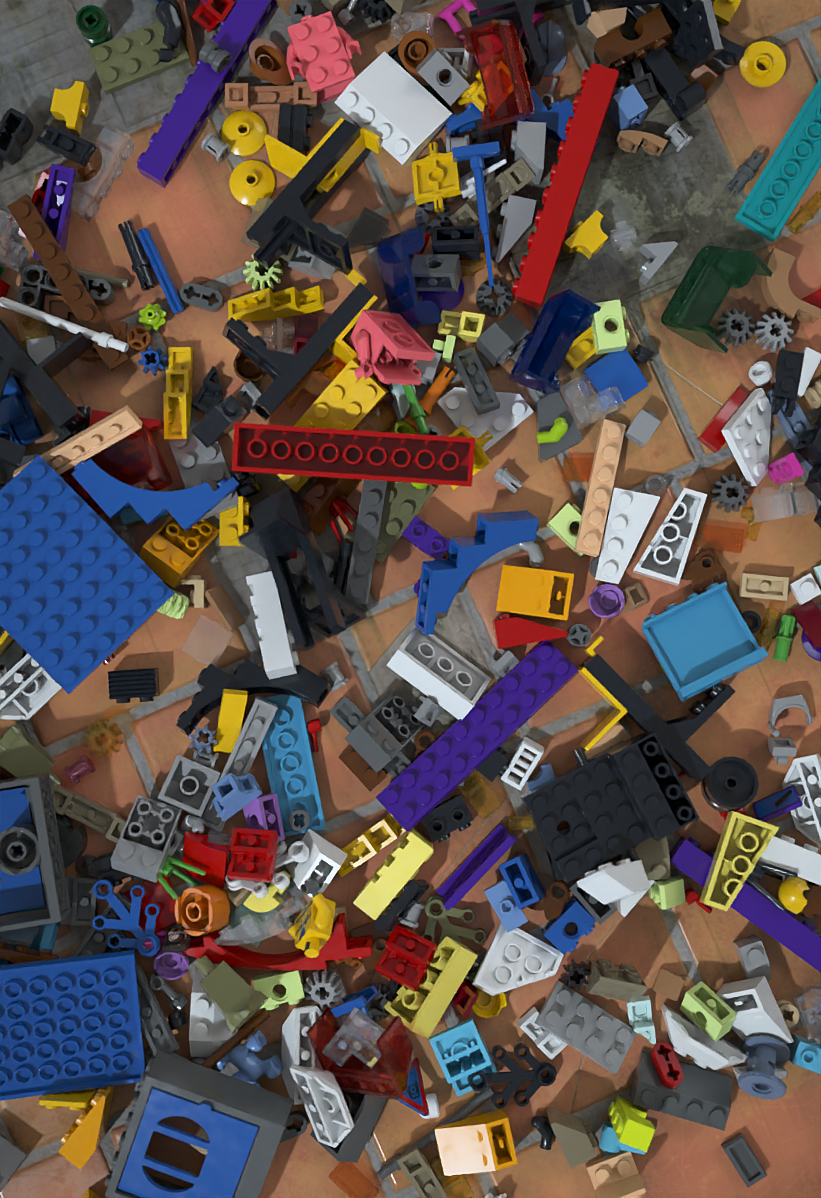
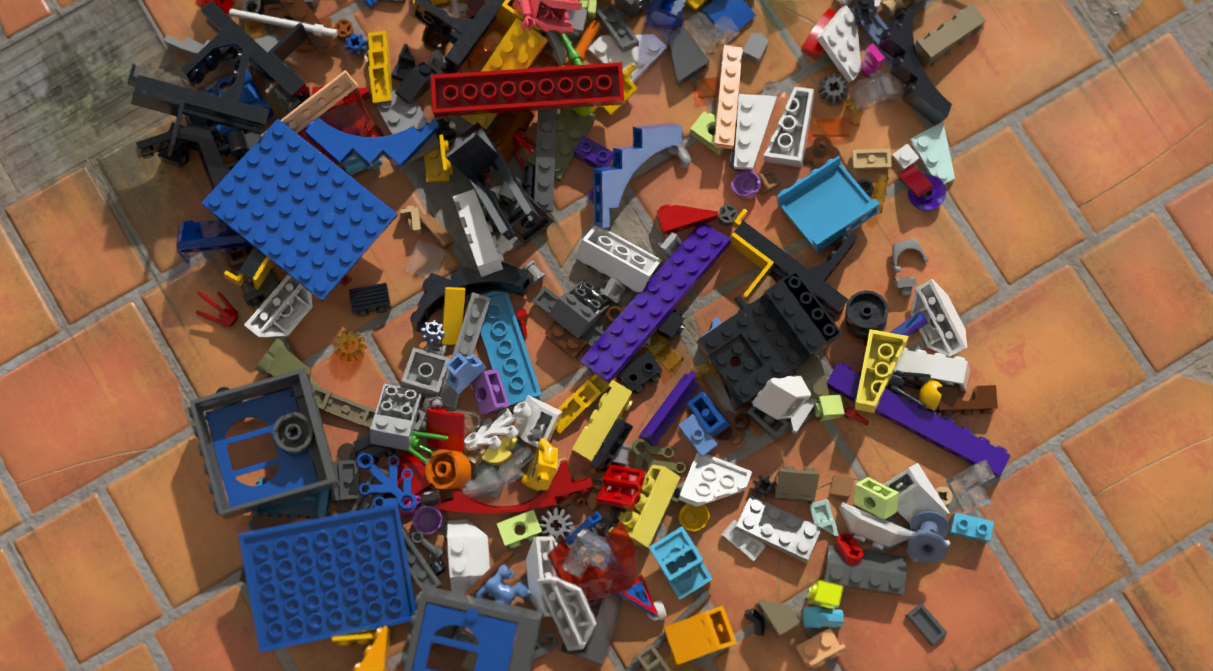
camera: 10 degrees left, 10 degrees down
pearl dark grey brick [56,814,88,869] -> none
clear pink bush [64,754,96,784] -> none
lime plant [139,303,166,331] -> none
light orange slope [139,516,219,589] -> none
yellowish green gear [157,588,190,619] -> none
olive piece [195,955,268,1034] -> none
red slope [226,828,278,883] -> none
dark grey bush [289,809,311,831] -> none
dark red slope [452,978,479,1017] -> none
black plant [467,1043,557,1109] -> none
light grey pin [493,466,523,494] -> none
light orange slope [496,565,574,621] -> none
white slope [501,737,544,791] -> none
lime arm [537,417,568,444] -> none
blue brick [542,897,596,955] -> none
light grey slope [733,934,771,981] -> none
bright green axle [772,615,796,662] -> none

